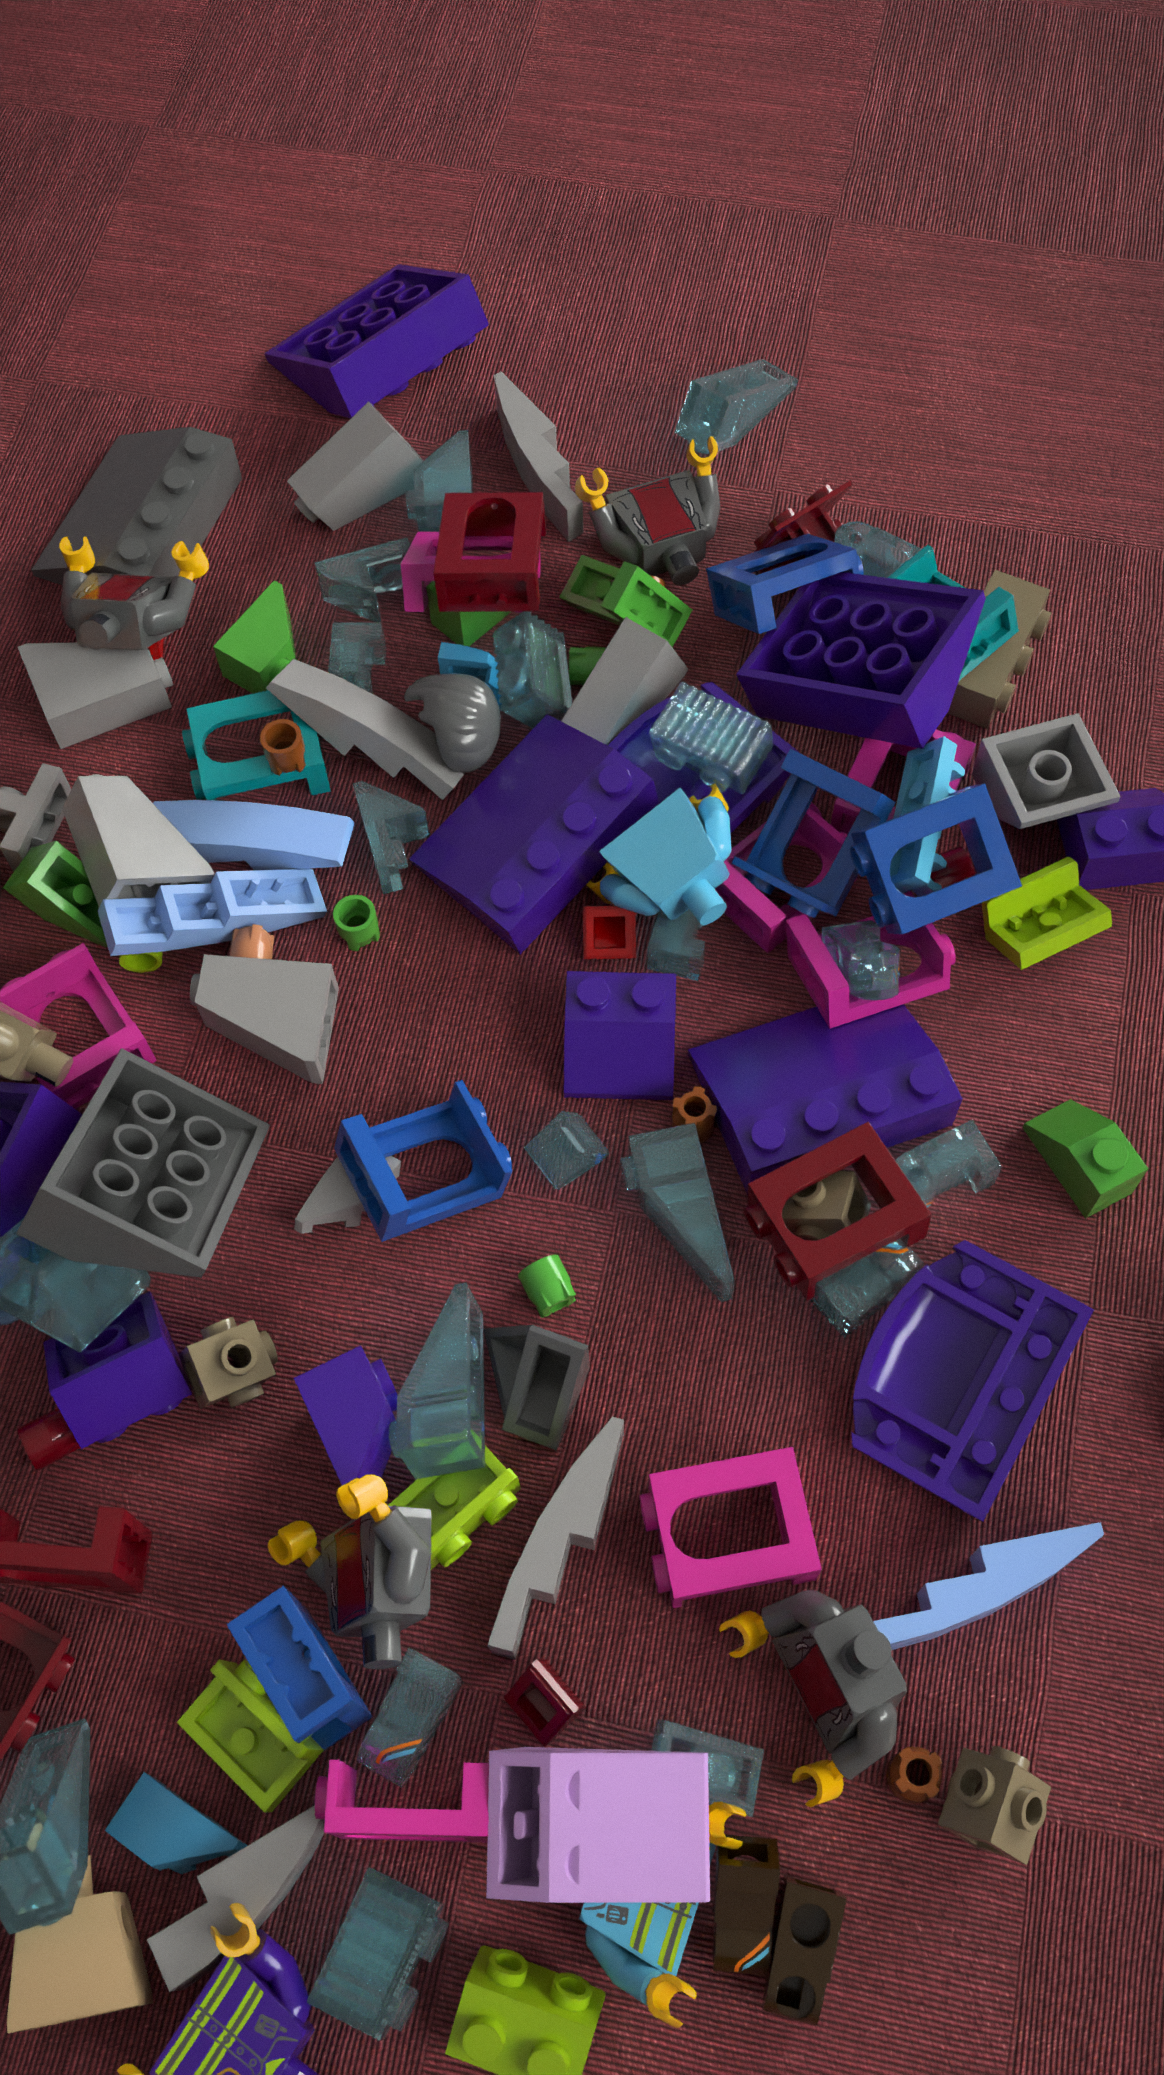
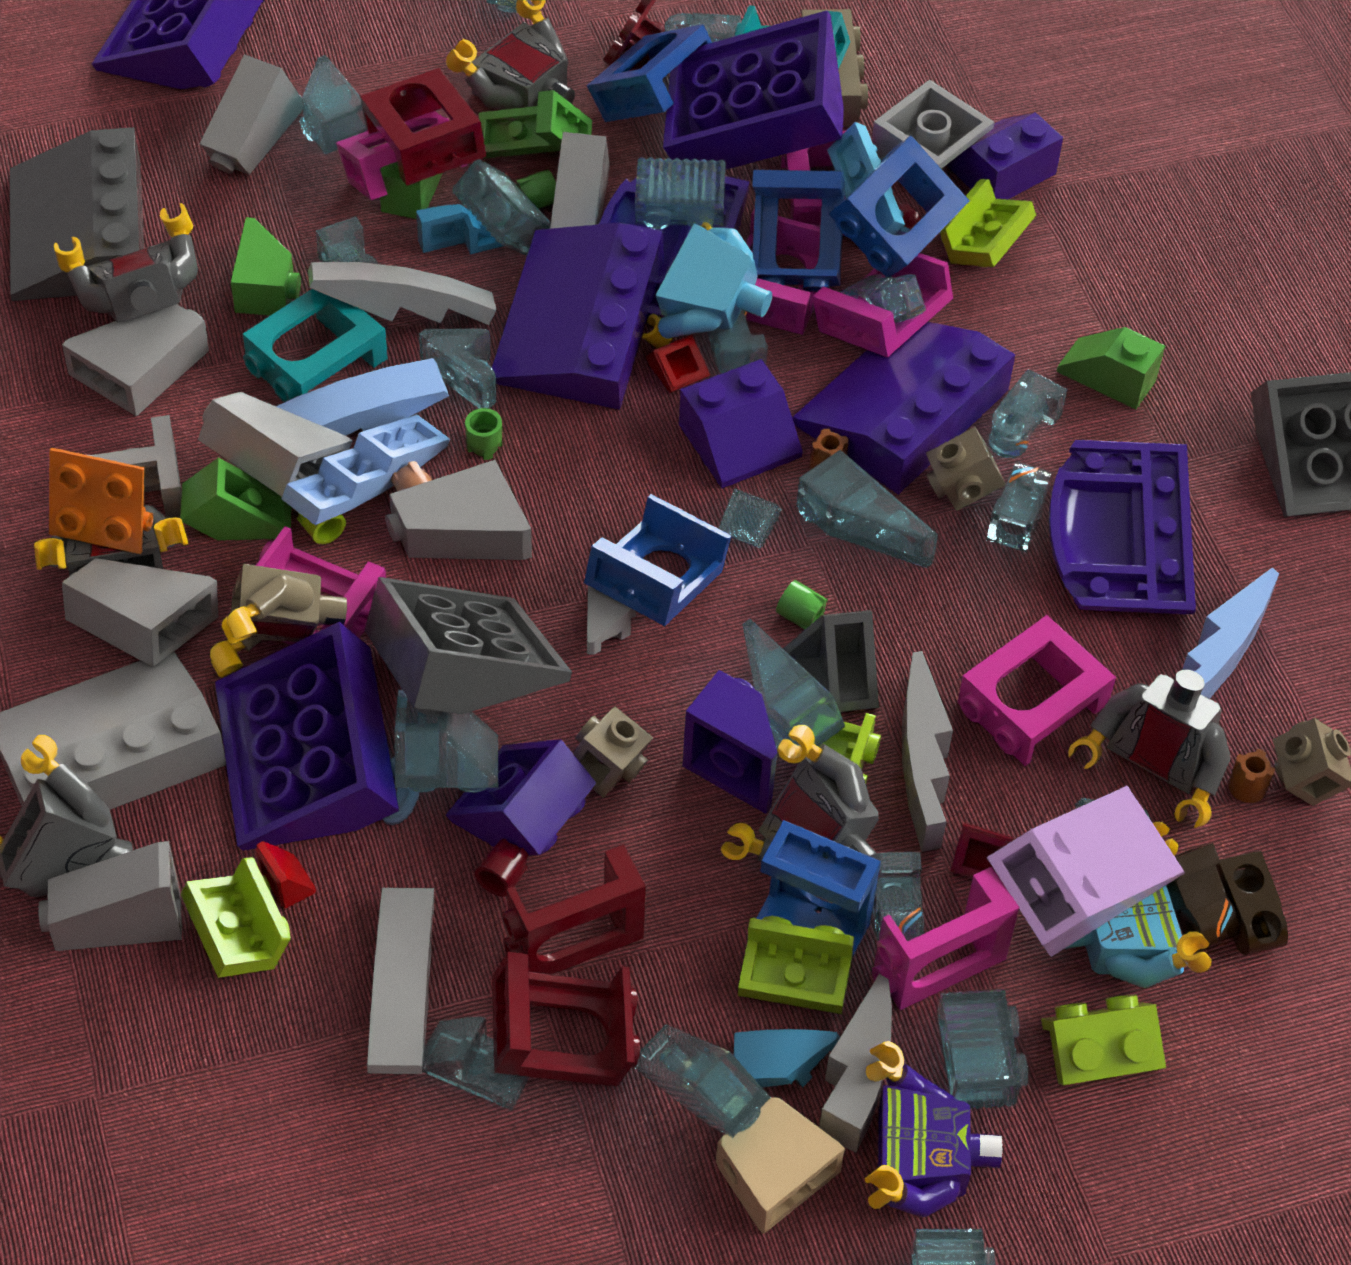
camera: 35 degrees left, 10 degrees down
dark orange hose [260,719,306,776] -> none
clear light blue slope [314,537,410,623] -> none
dark grey piece [404,673,501,773] -> none
light grey slope [494,371,584,542] -> none
dark red panel [744,1121,932,1301] -> none

